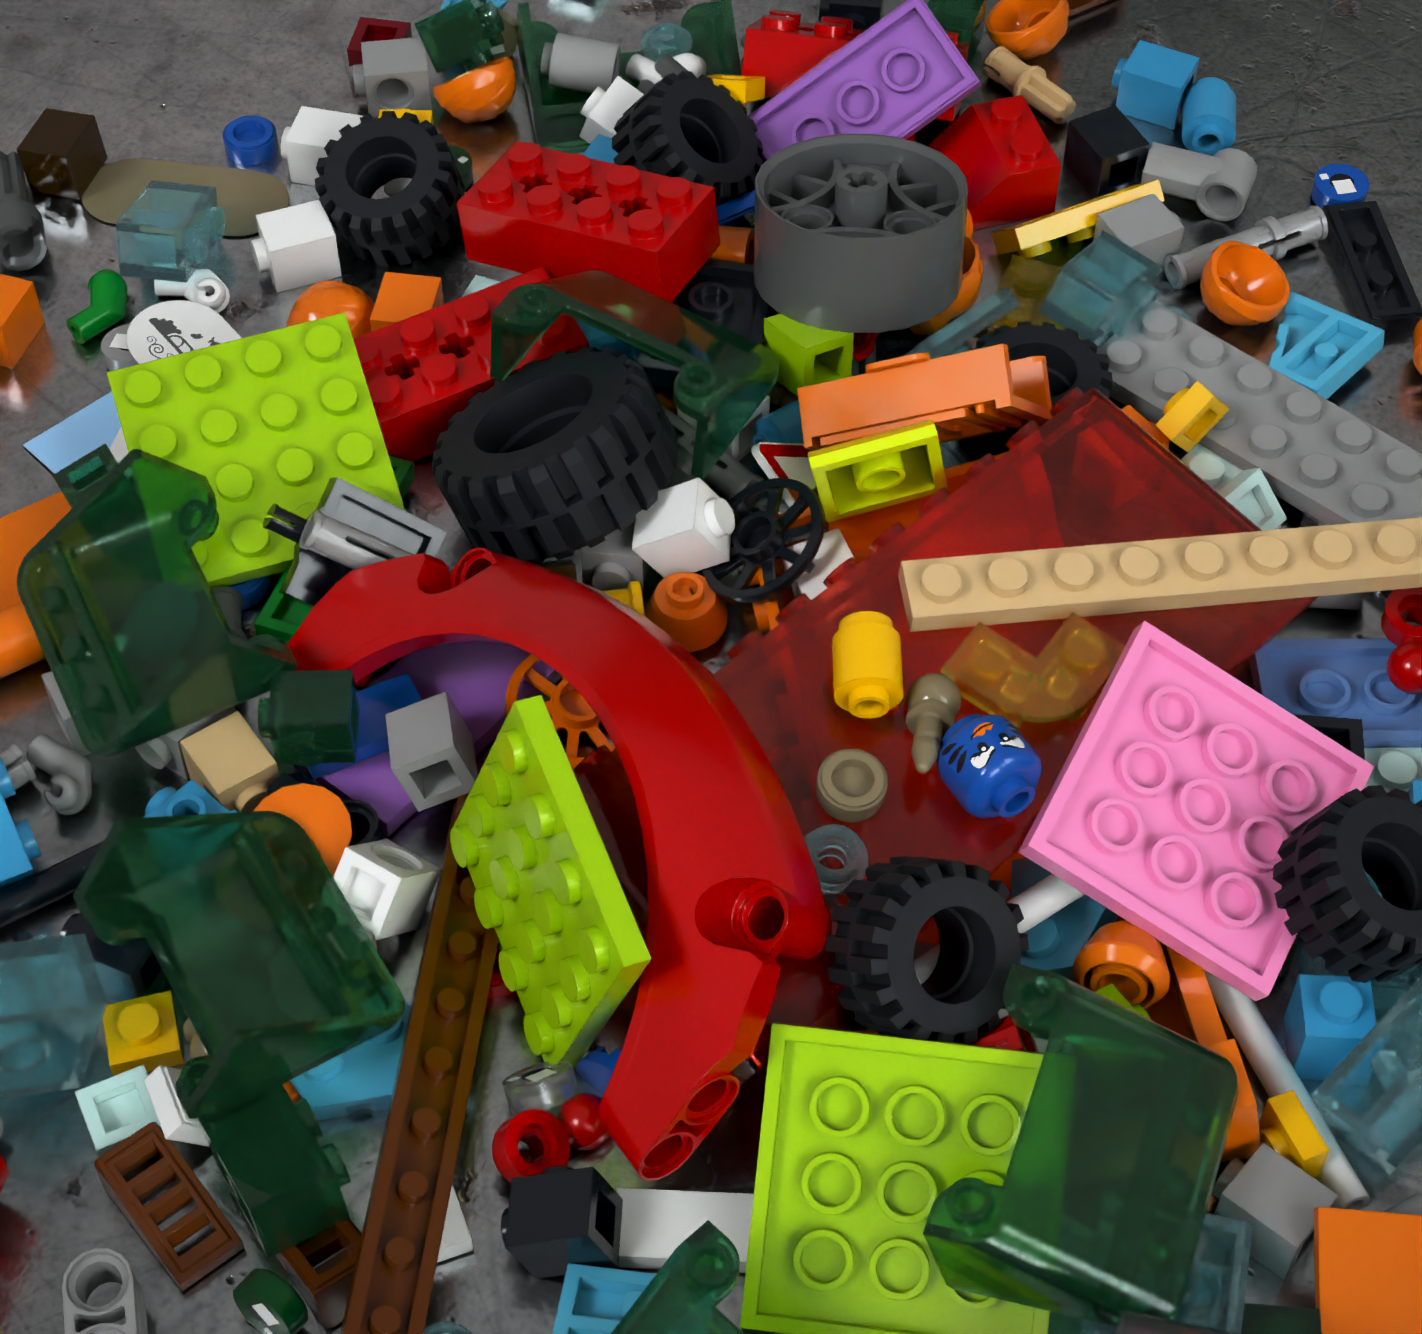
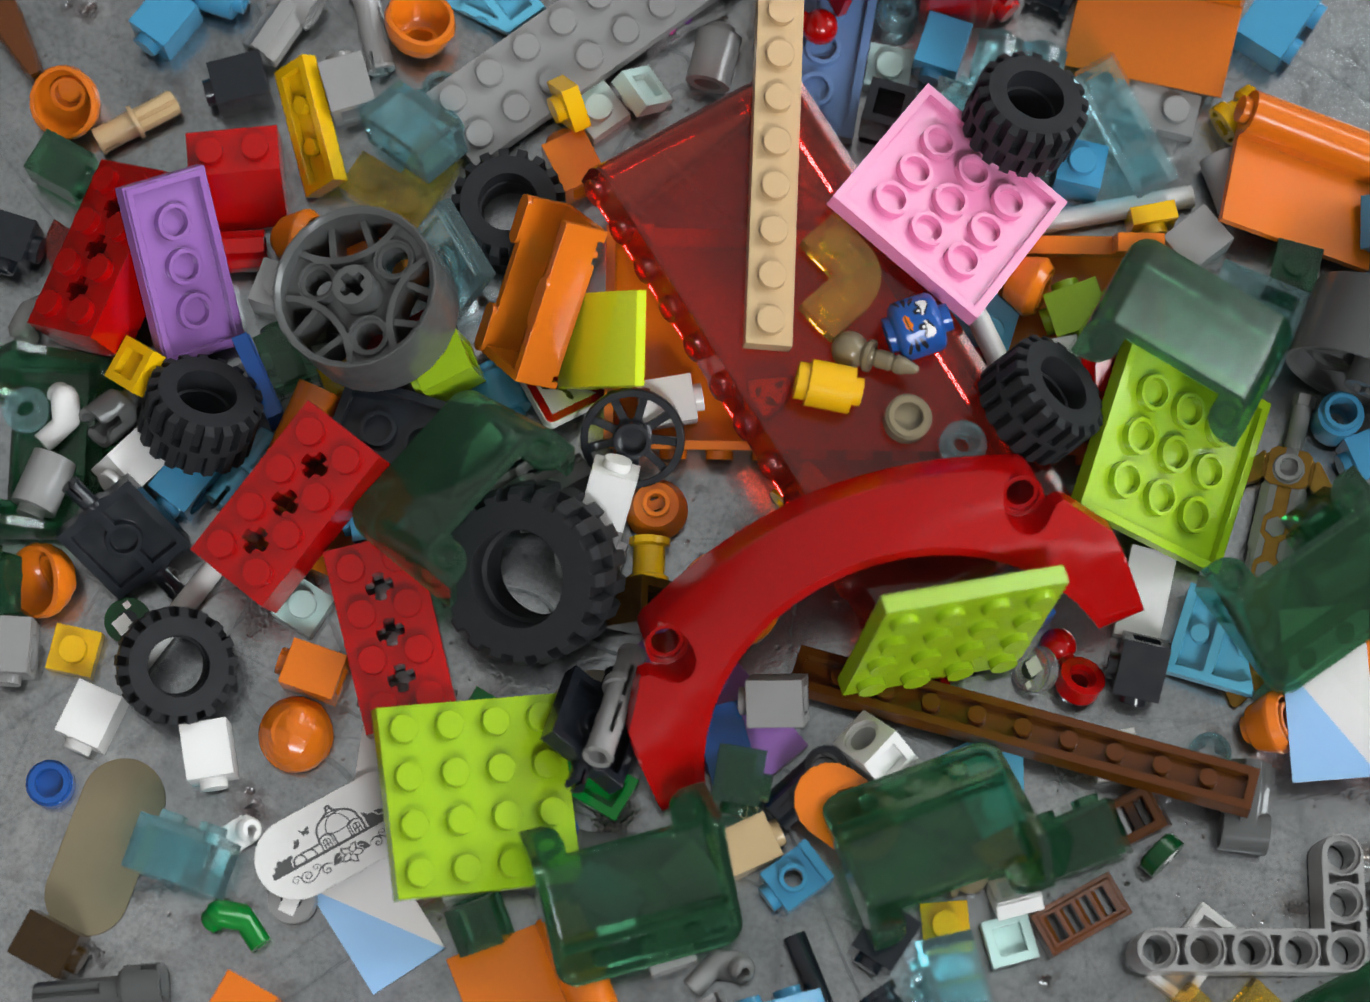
camera: 80 degrees left, 25 degrees up
none -> black plate [56,473,191,601]

